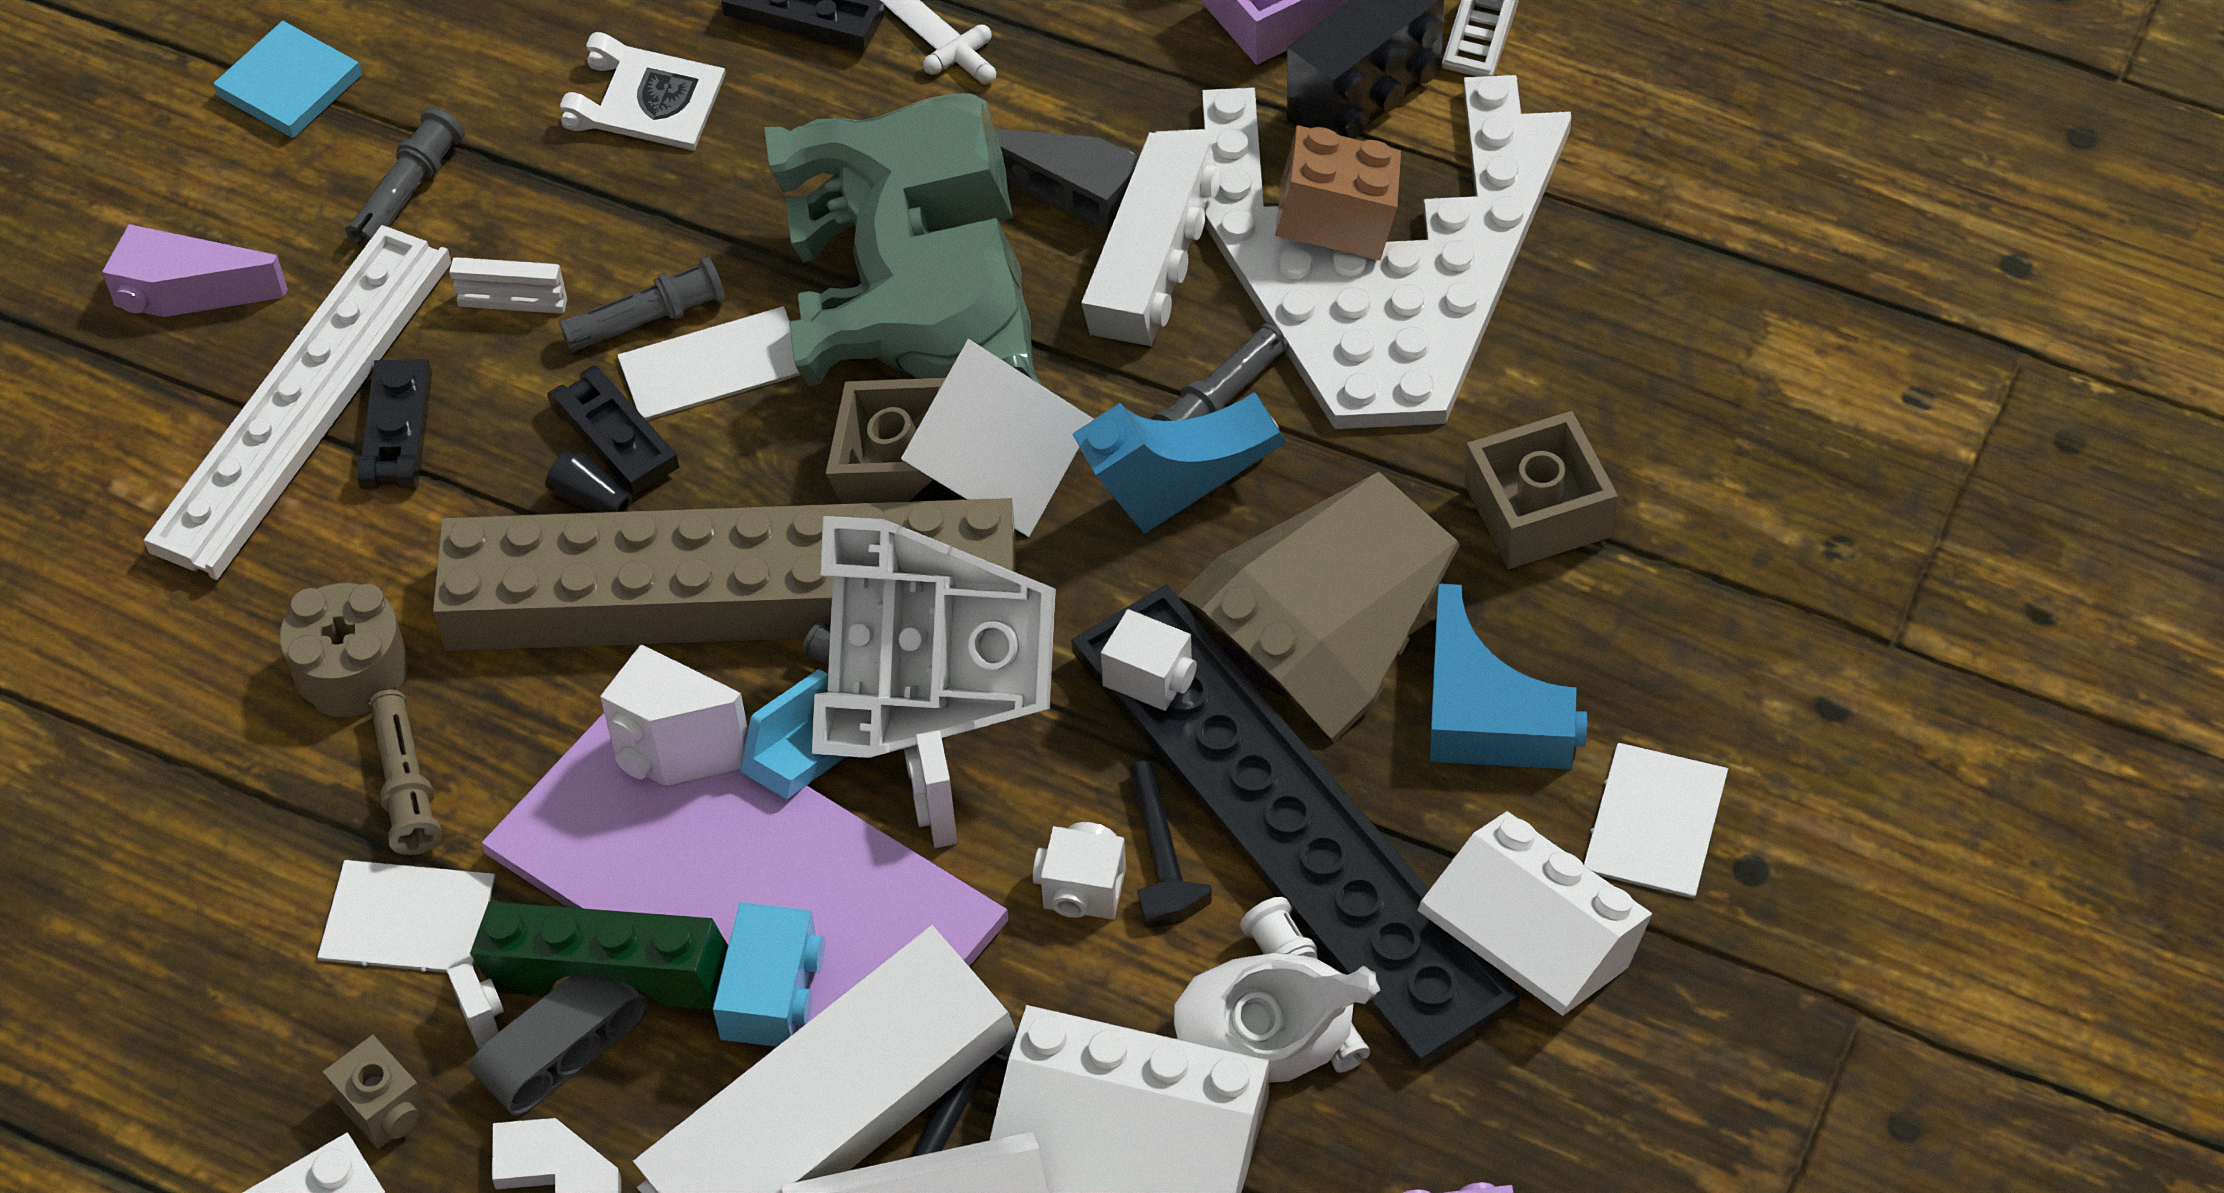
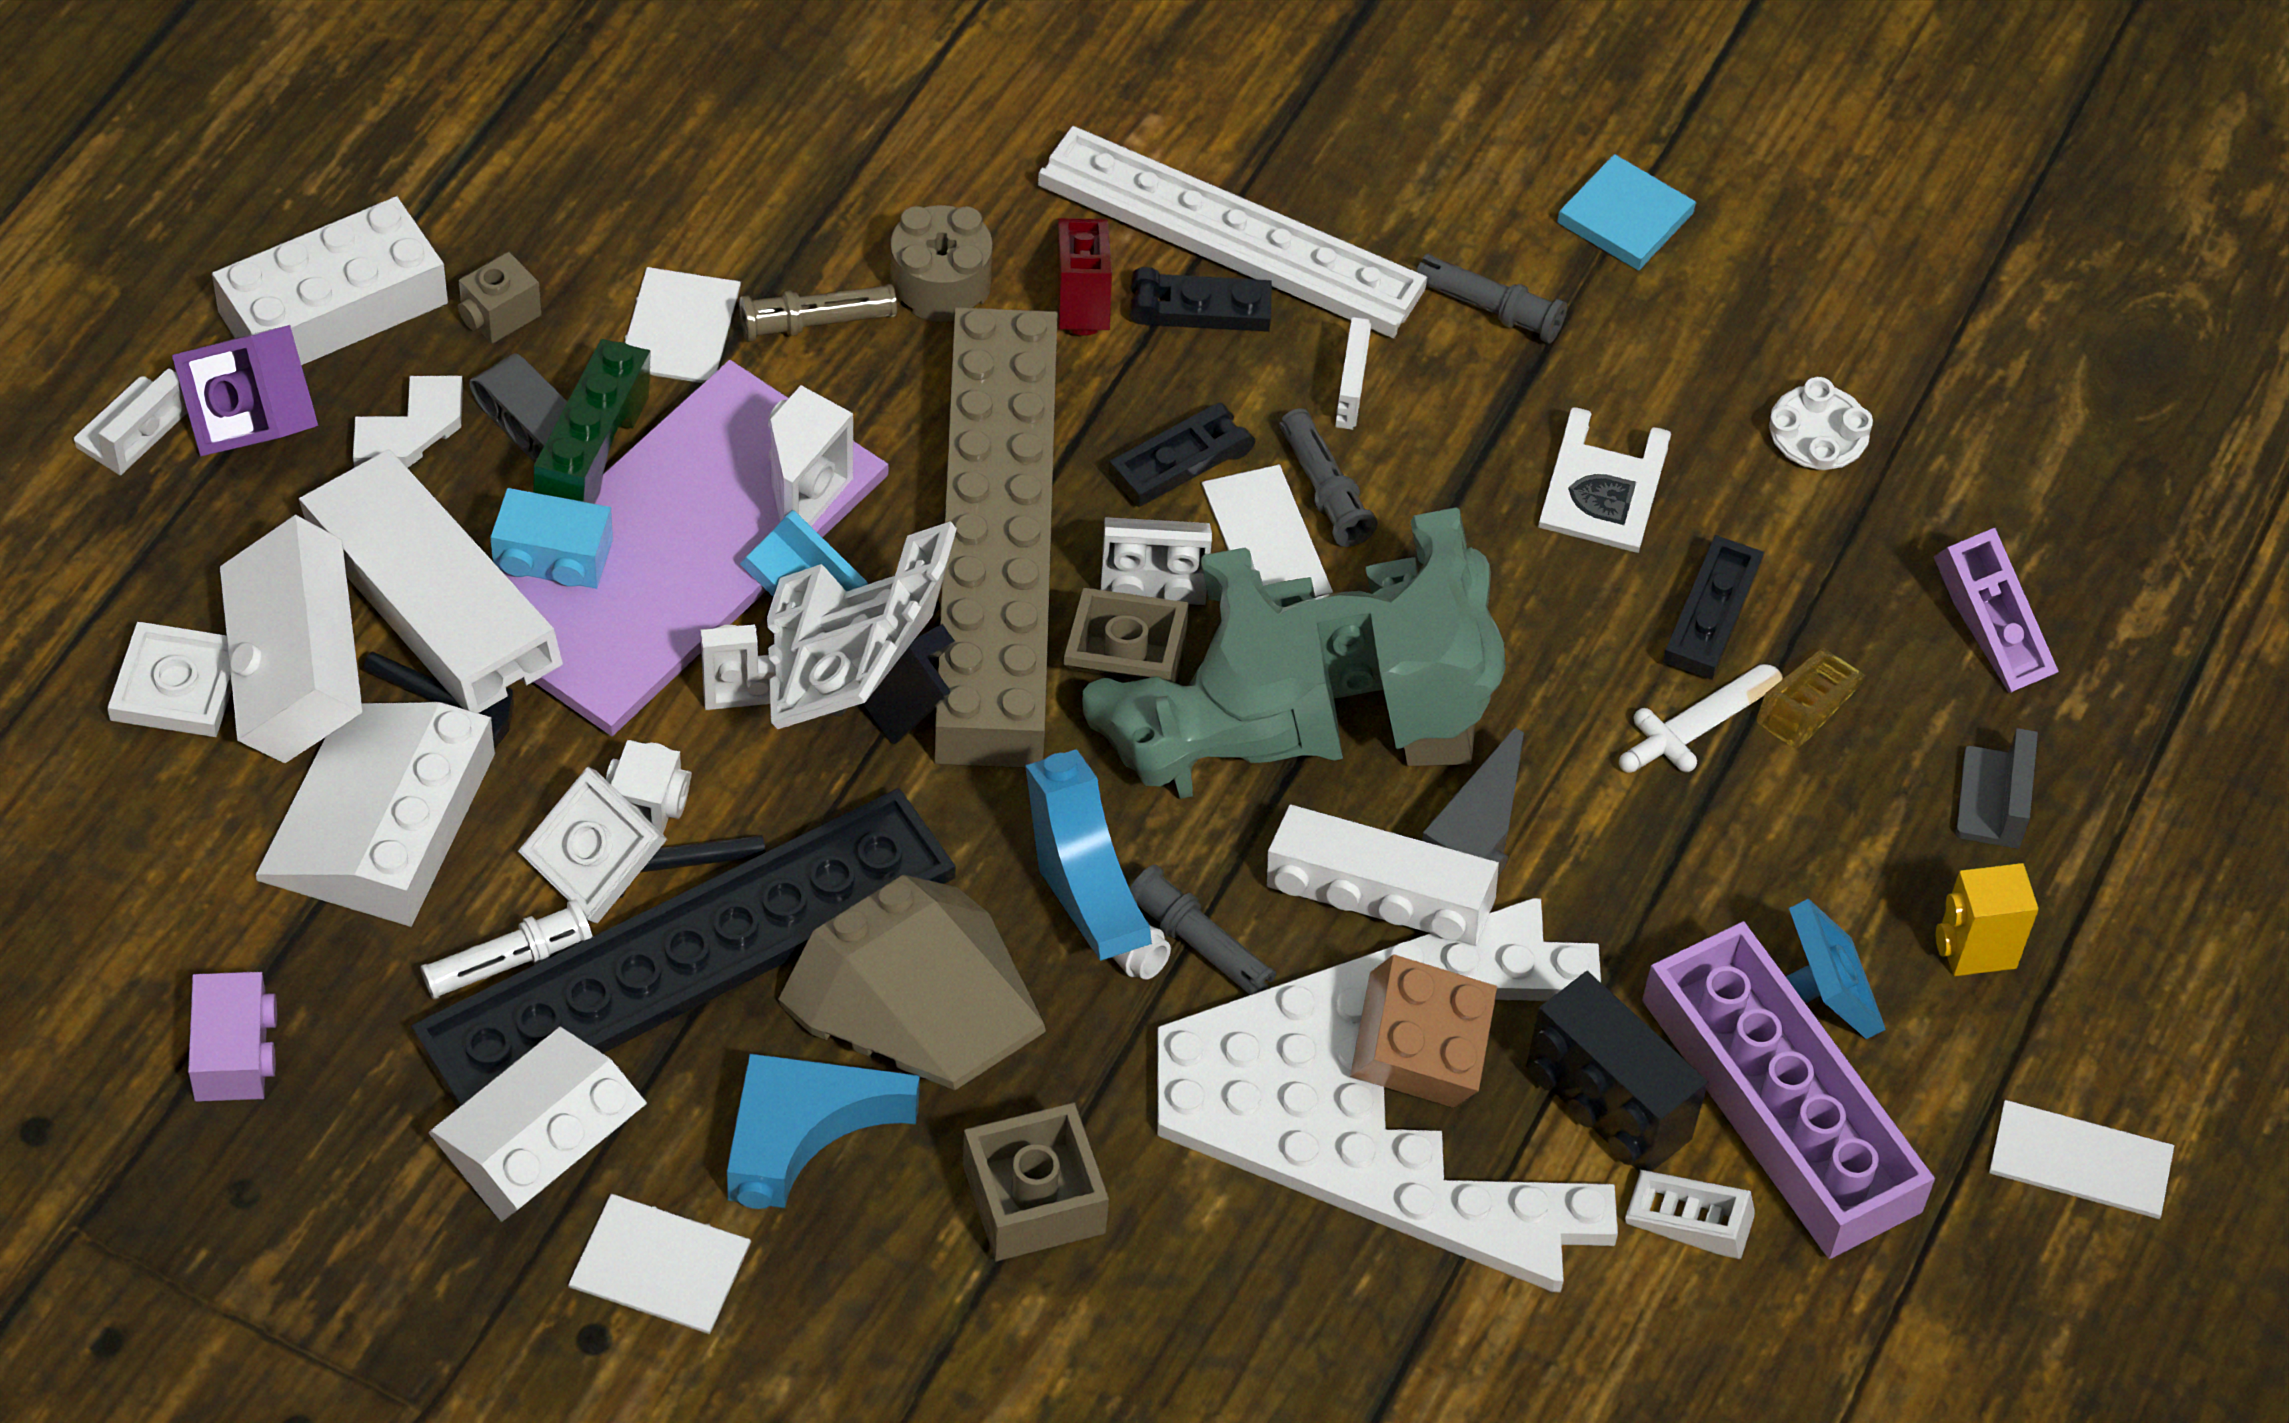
camera: 85 degrees right, 0 degrees up
lavender slope [102,224,288,317] -> none
white plate [447,961,504,1049] -> none
black cone [545,450,632,513] -> none
white sticker [901,339,1094,537] -> none
white brick [1101,609,1197,711] -> none
white hat [1174,953,1380,1083] -> none
none -> white tile [518,767,667,924]
none -> dark red slope [1058,218,1112,335]
none -> white slope [1101,517,1212,605]

